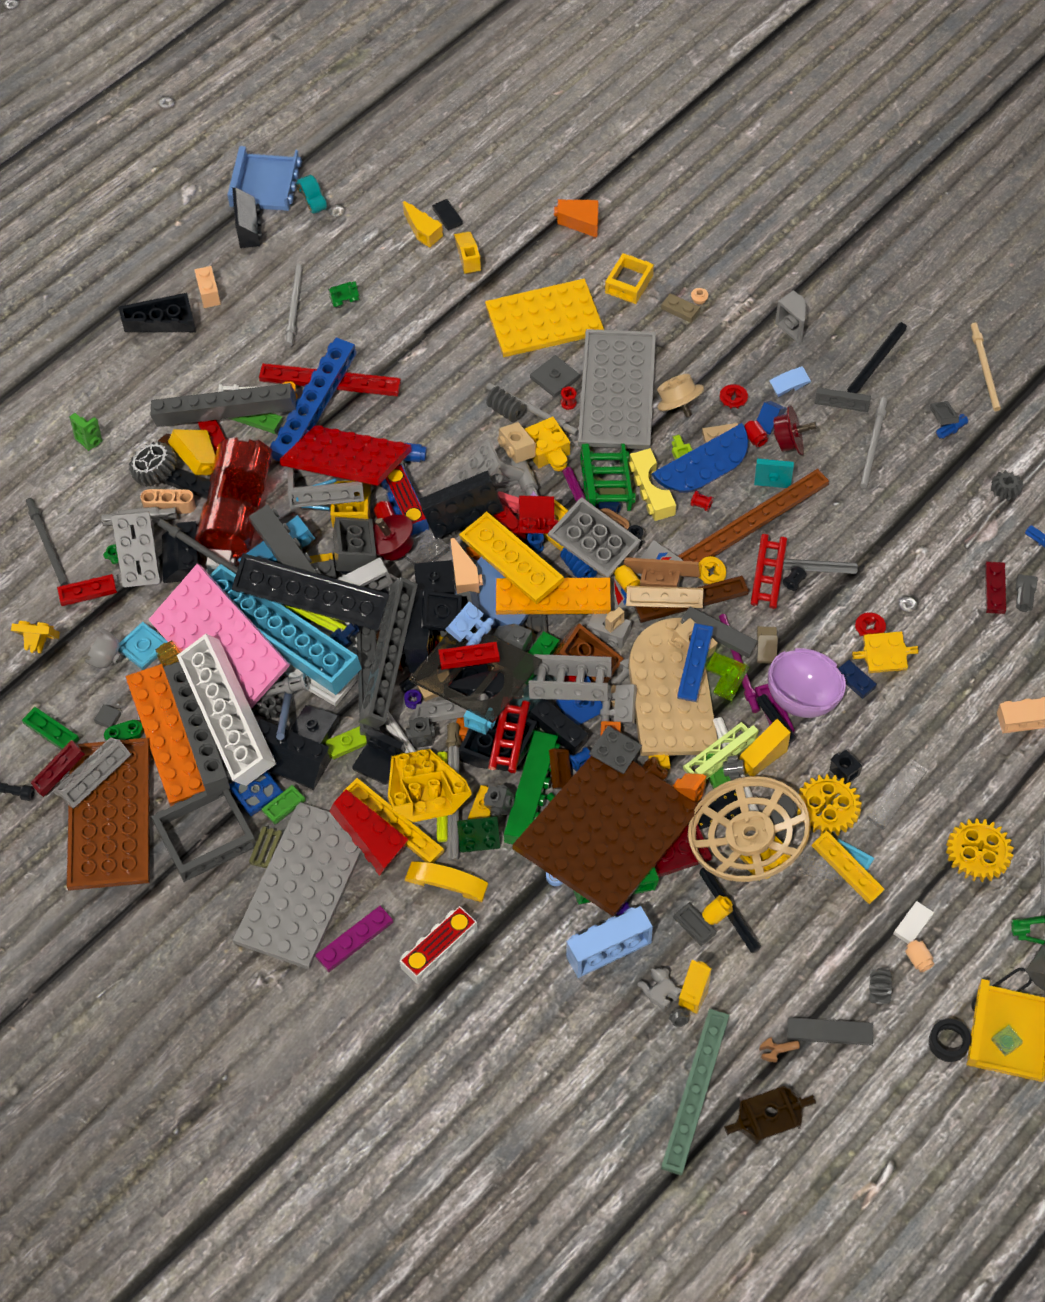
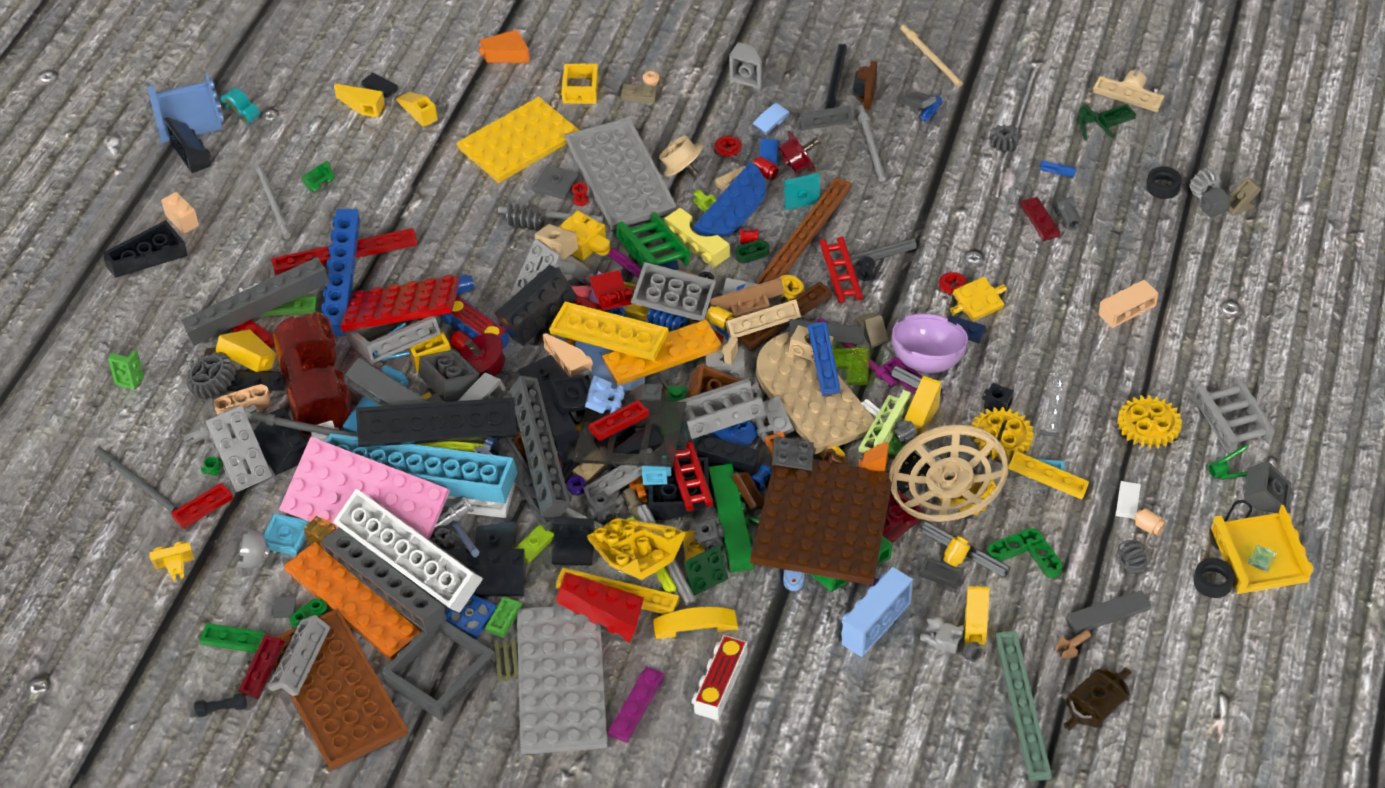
camera: 25 degrees left, 10 degrees down
none -> dark green plate [735,240,770,263]
none -> reddish brown piece [853,61,878,110]
none -> green beam [987,528,1062,578]

